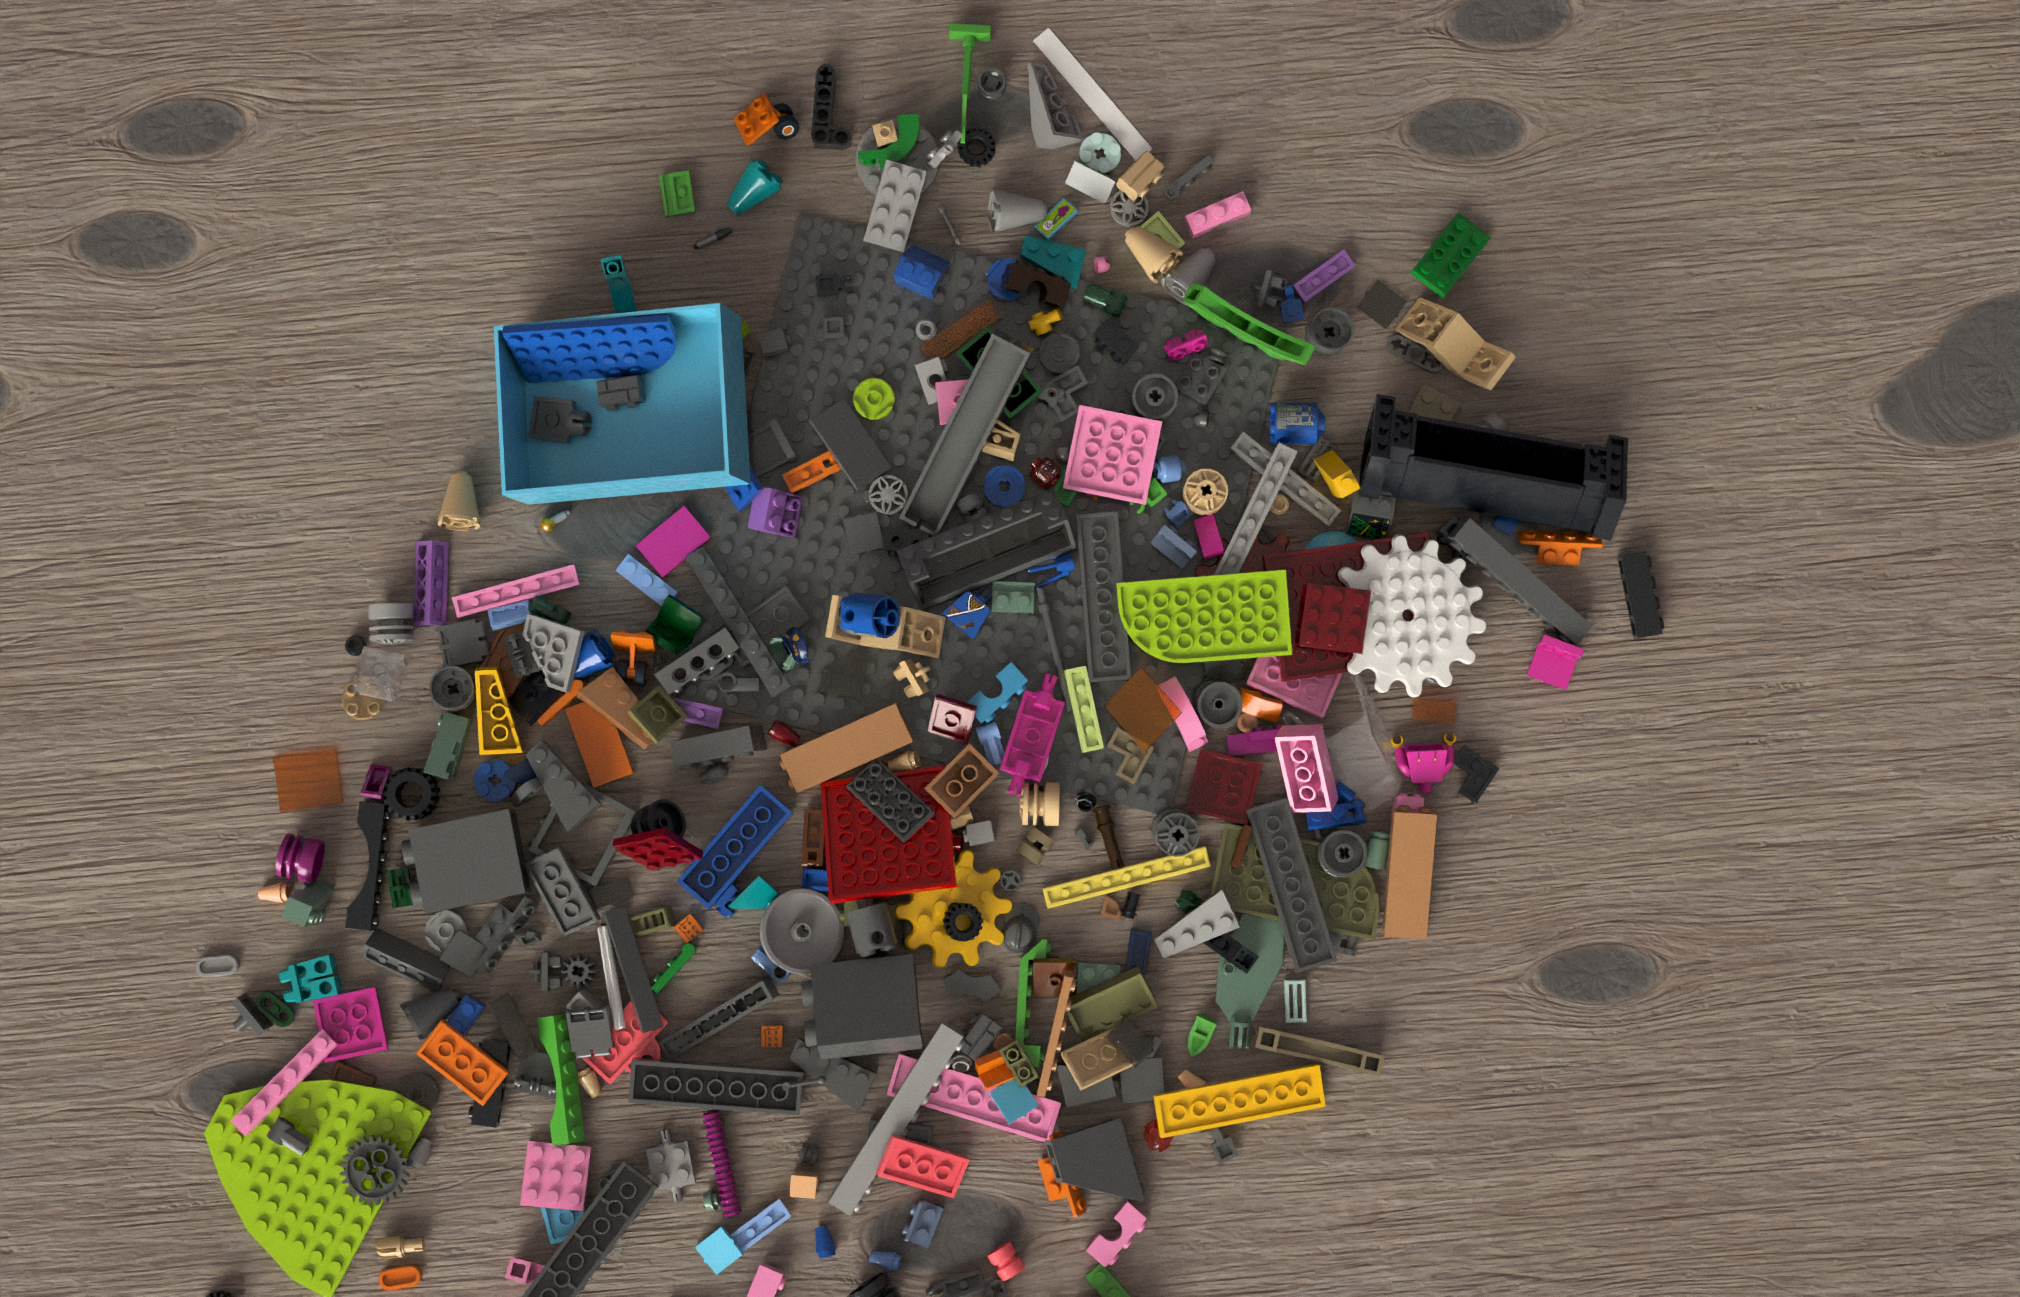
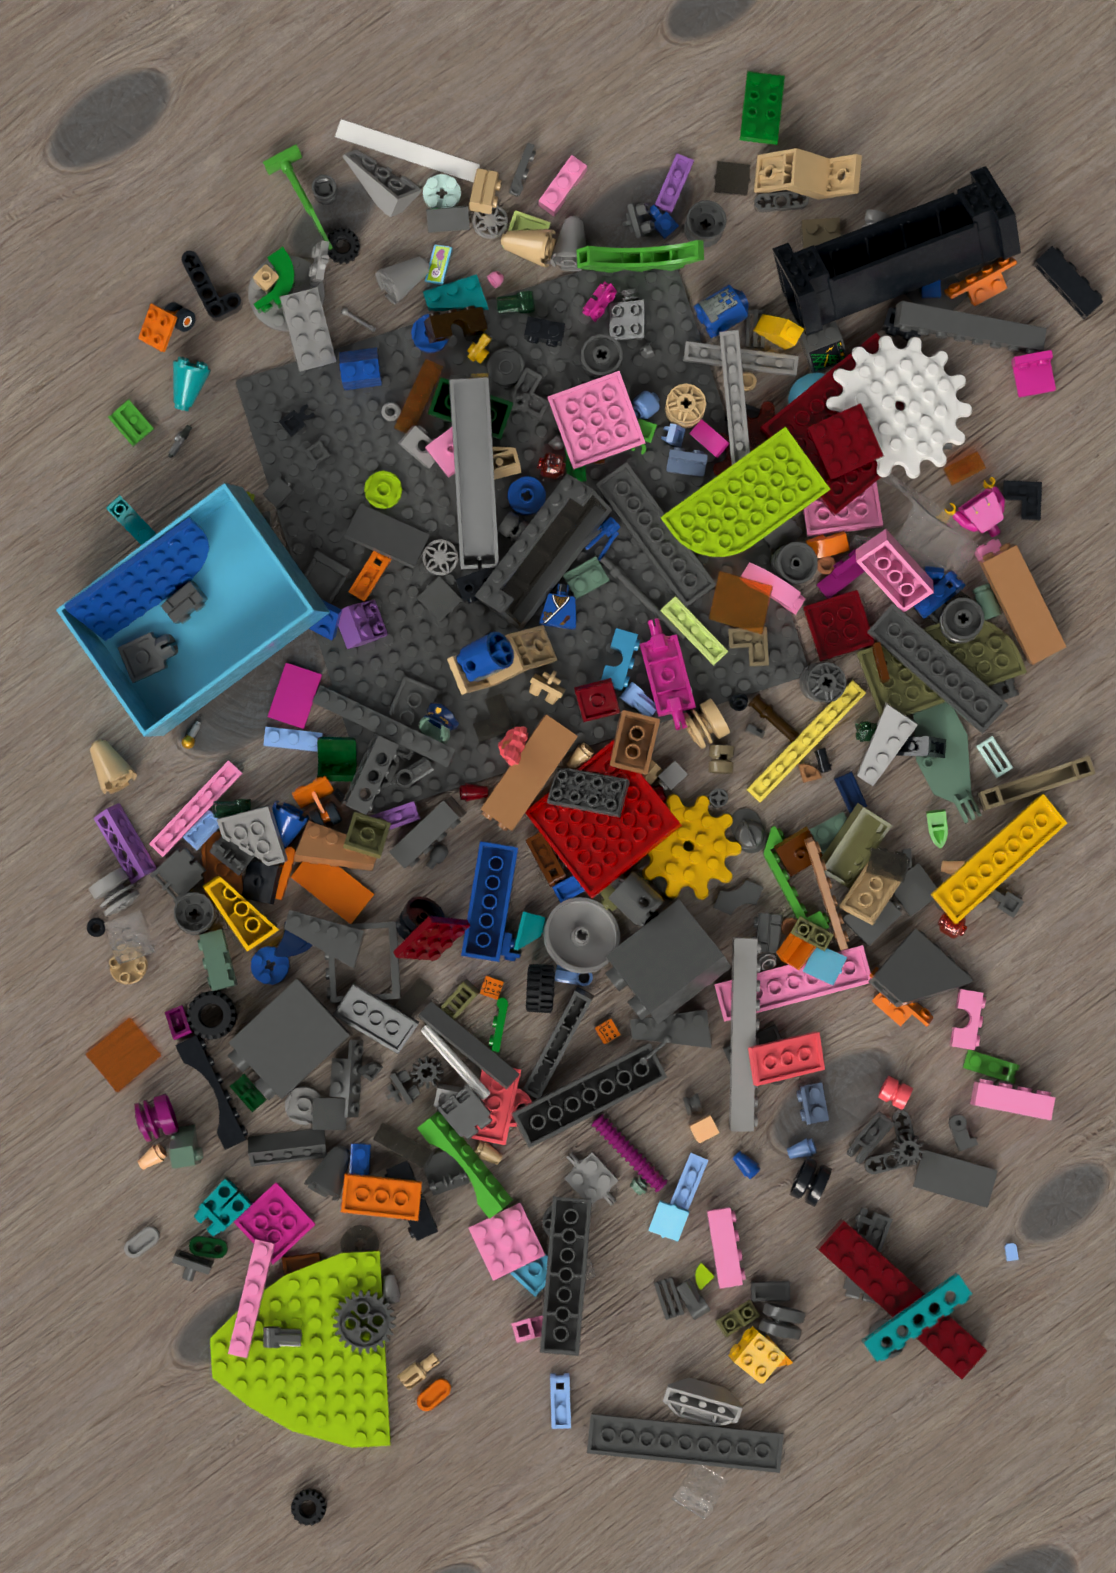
camera: 35 degrees left, 0 degrees up
dark grey beam [510,778,542,808] -> none
black tyre [943,903,983,942] -> none
none -> coral rock [498,726,528,766]
none -> black tyre [526,964,555,1013]

